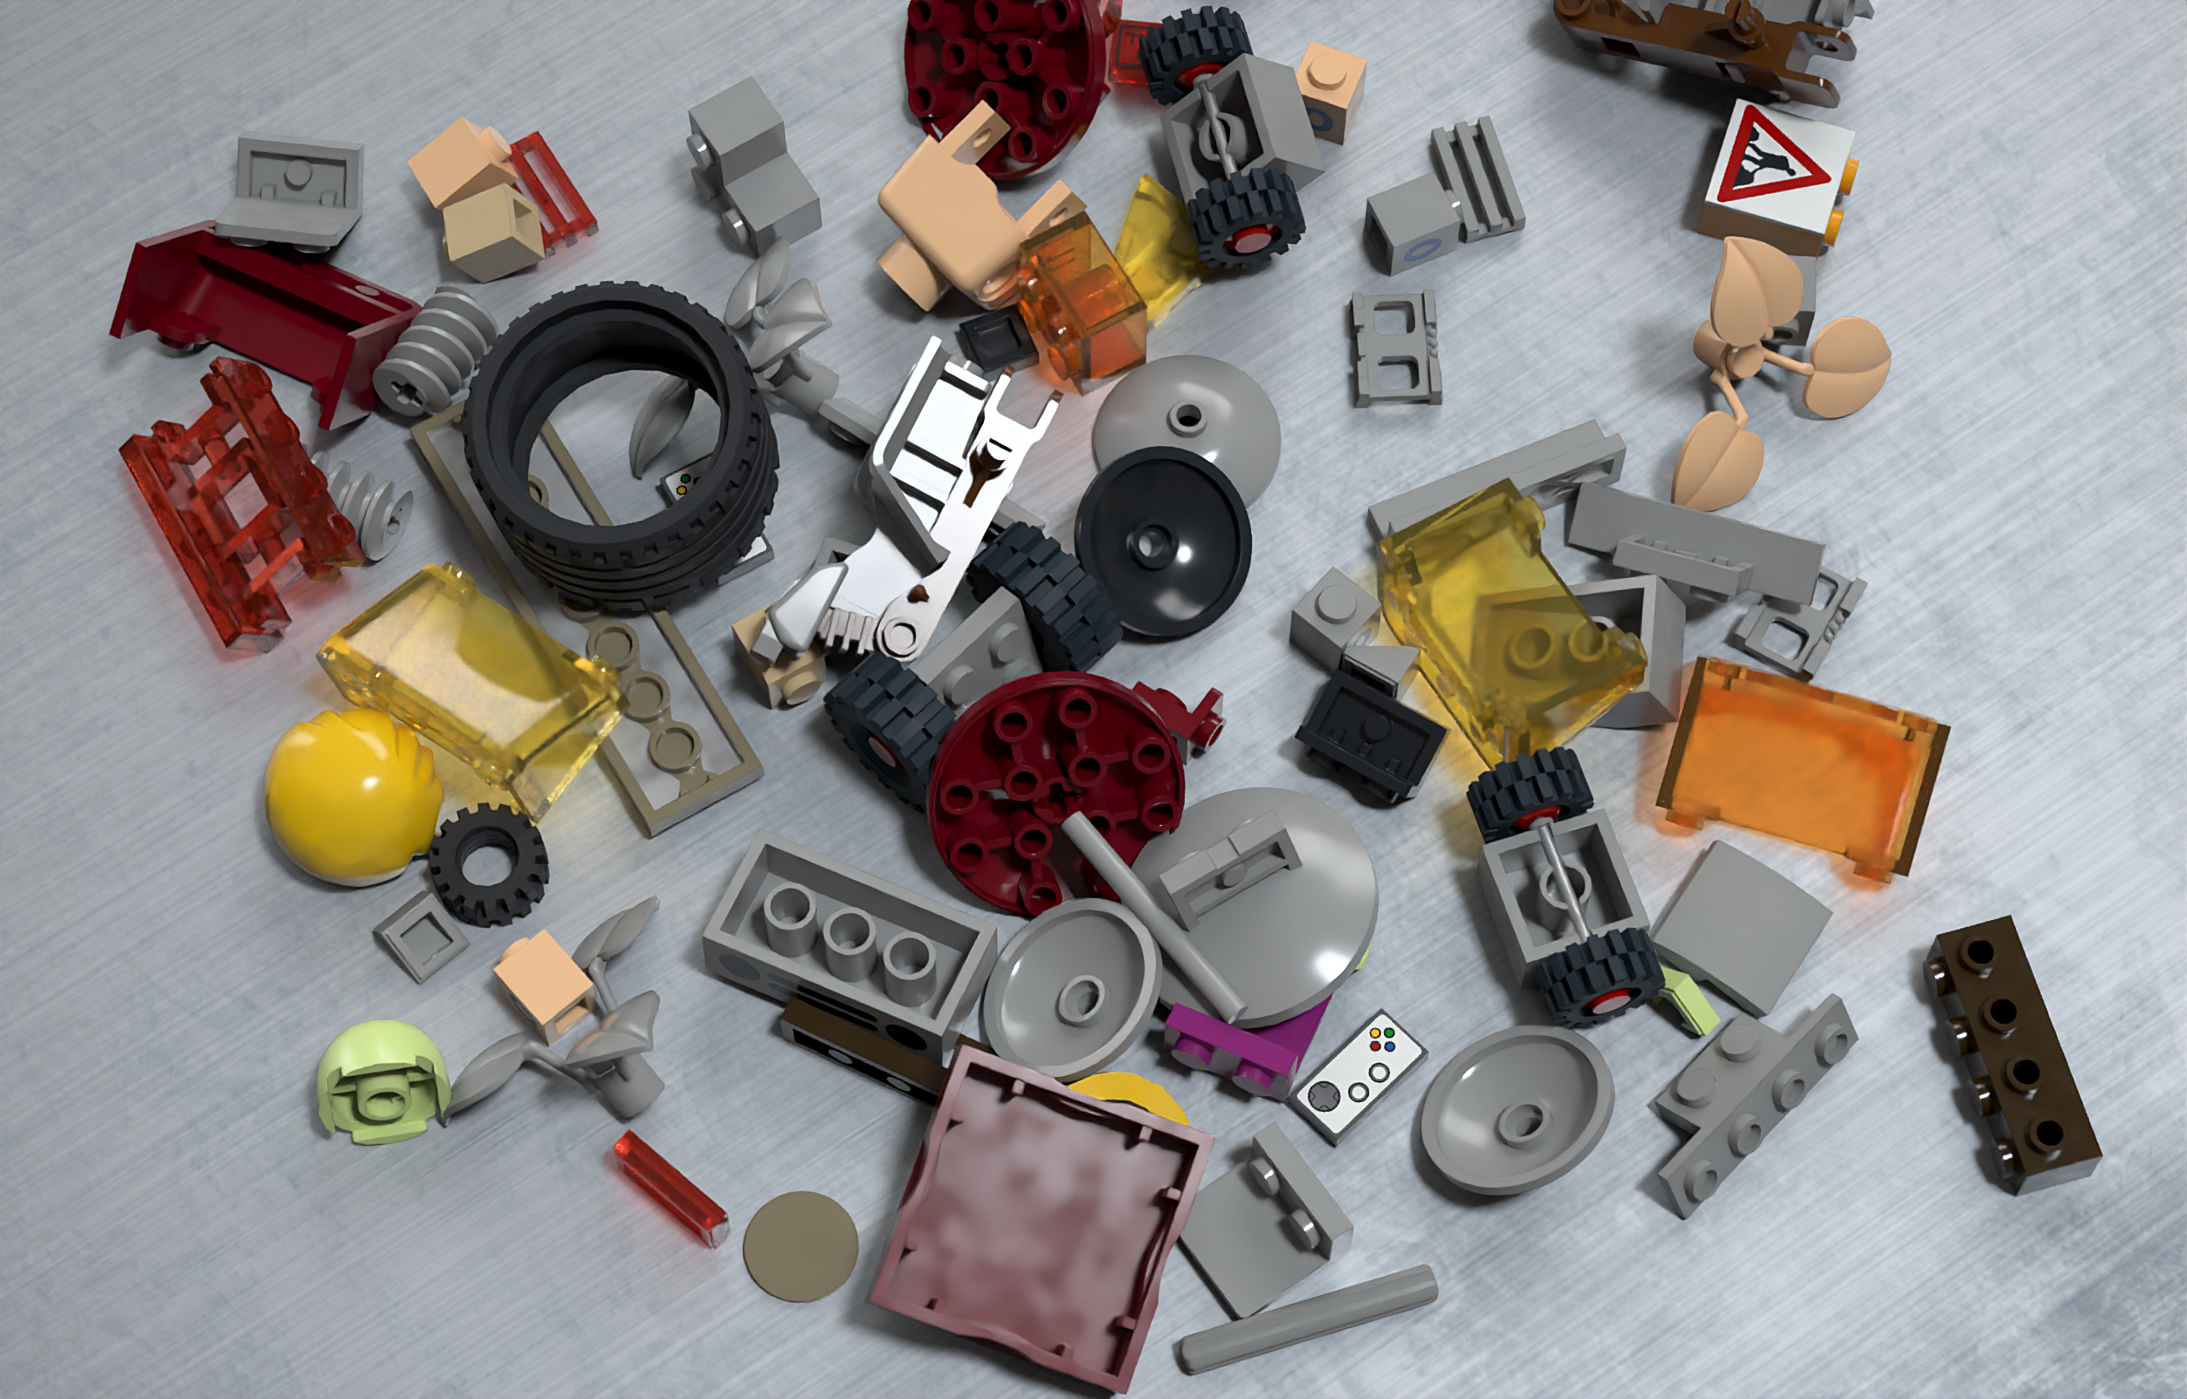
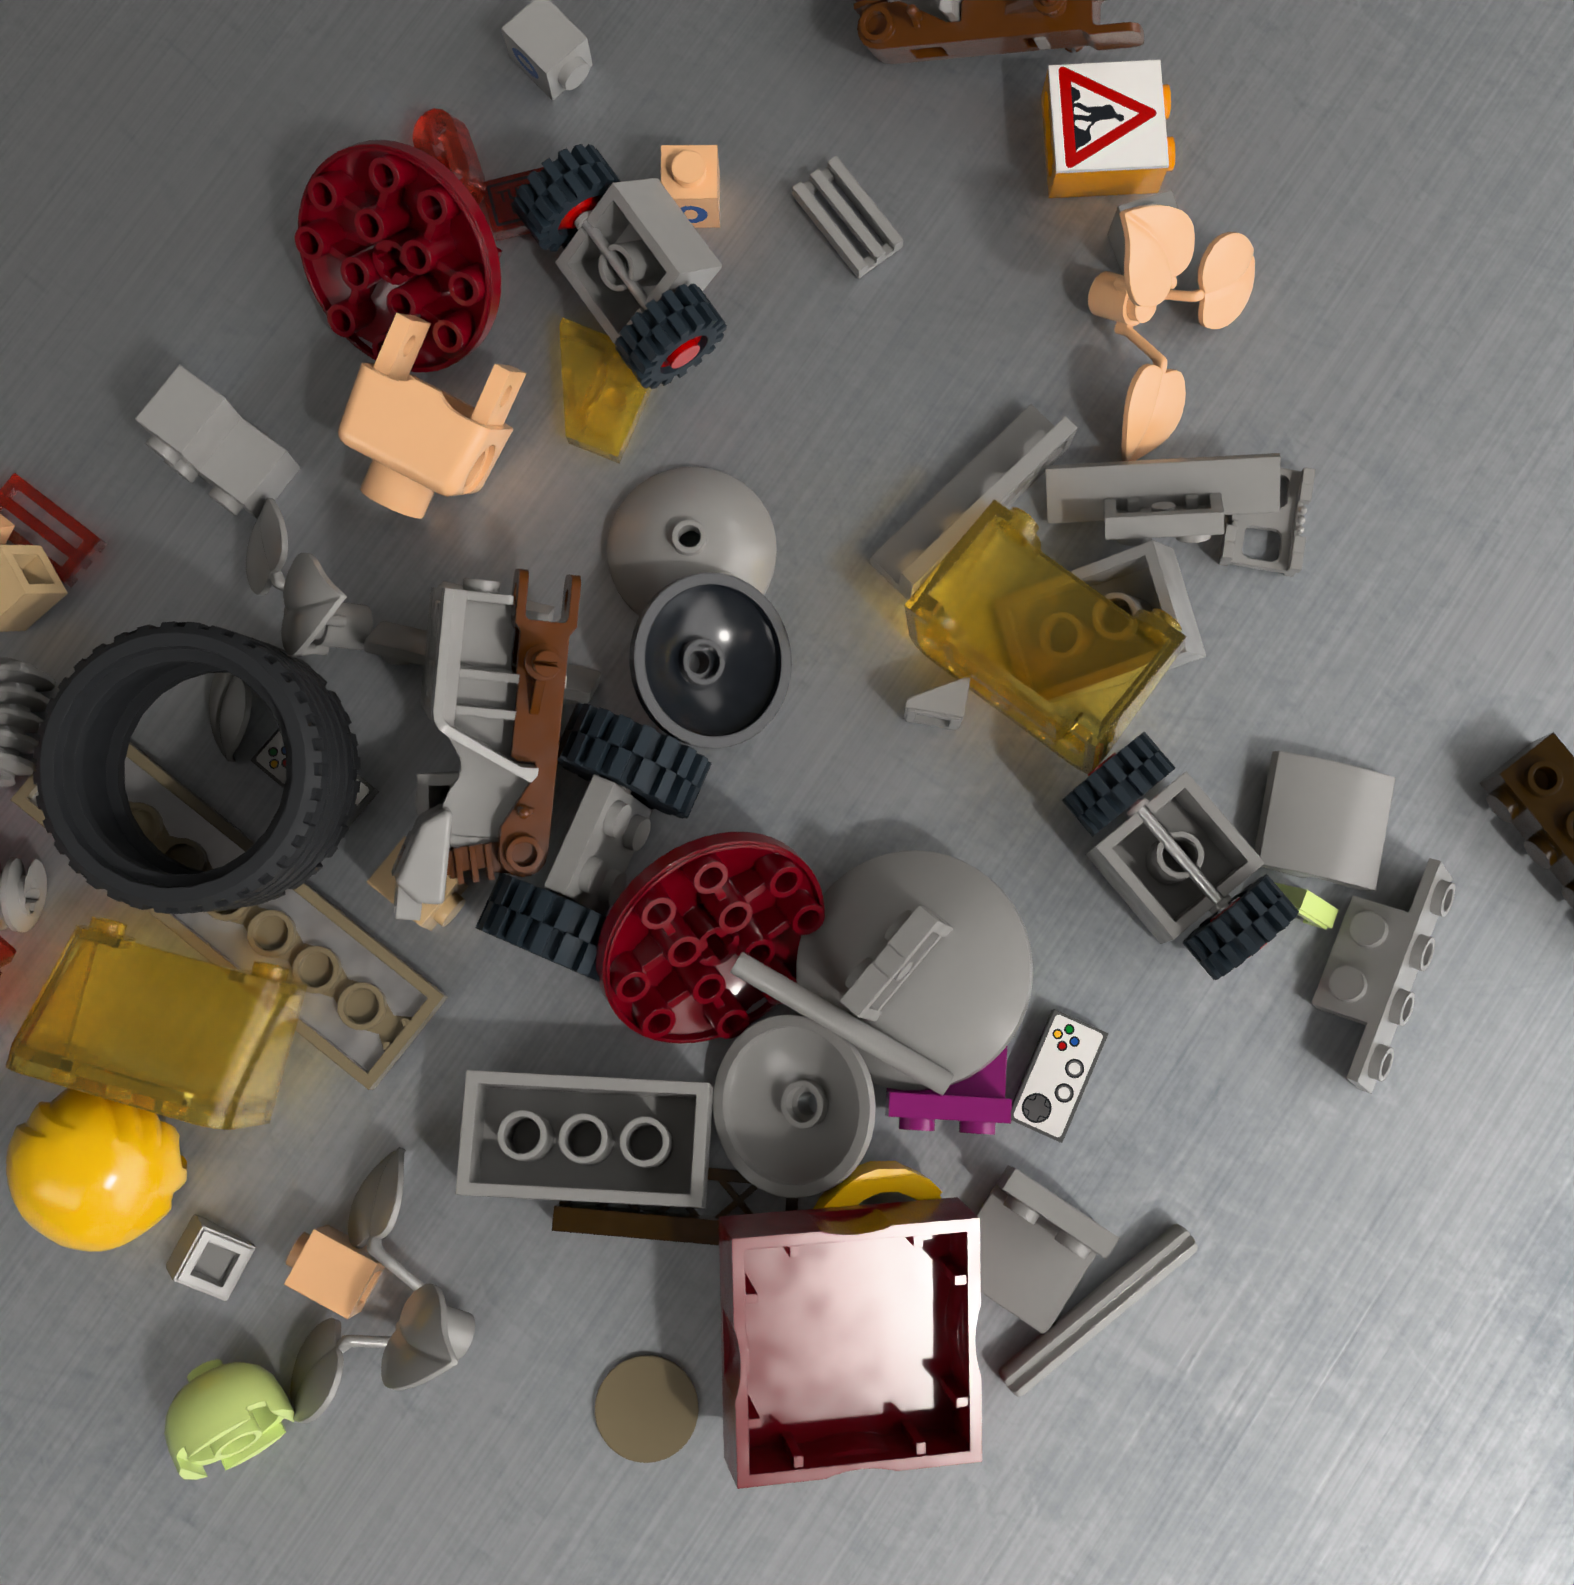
camera: 20 degrees left, 15 degrees up
black tyre [429,802,550,928] -> none
clear red tile [613,1129,732,1249] -> none
black tile [959,303,1040,382] -> none
clear orange brick [1015,210,1147,397] -> none
dark red bracket [1132,680,1226,765] -> none
light grey brick [1289,566,1382,675] -> none
black bracket [1294,669,1452,803] -> none
light grey piece [1349,289,1443,408] -> none
light grey brick [1364,172,1464,277] -> none
light grey dish [1421,1024,1615,1195] -> none
clear orange windscreen [1655,653,1951,884] -> none

